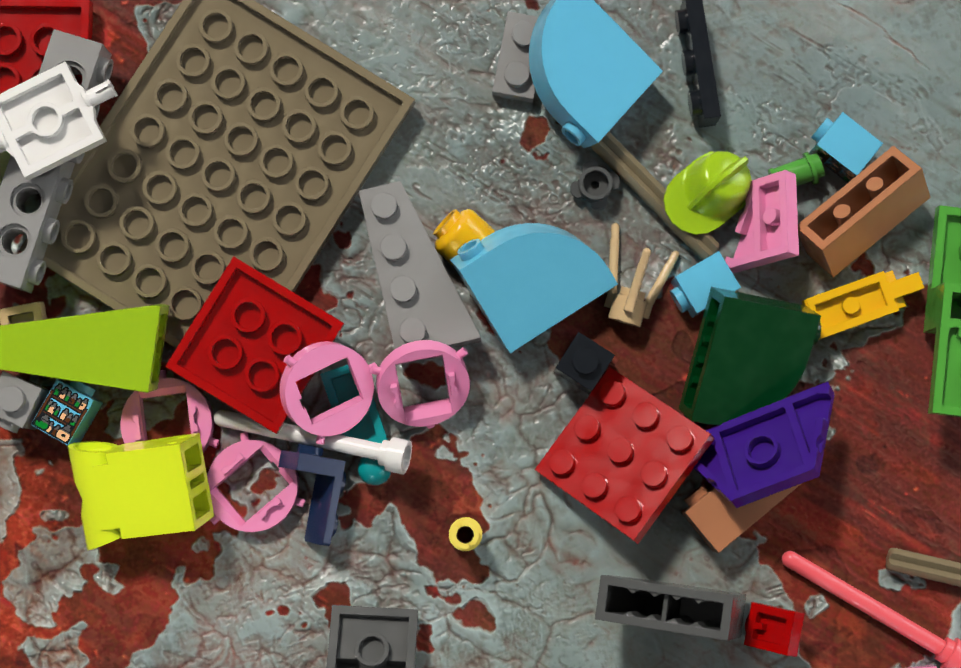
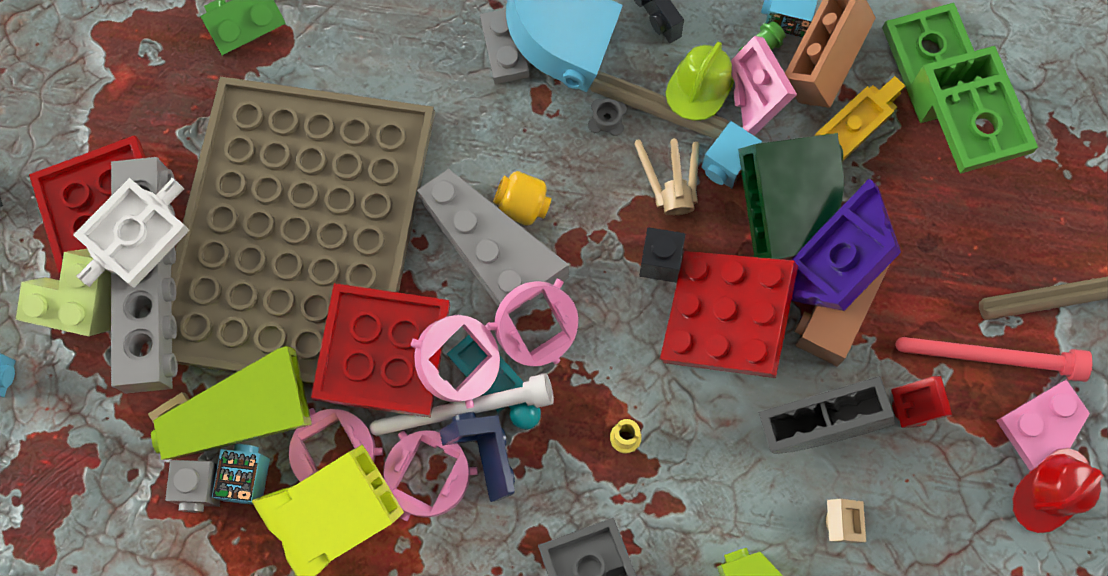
camera: 20 degrees left, 10 degrees down
medium azure brick [450,223,618,353] -> none

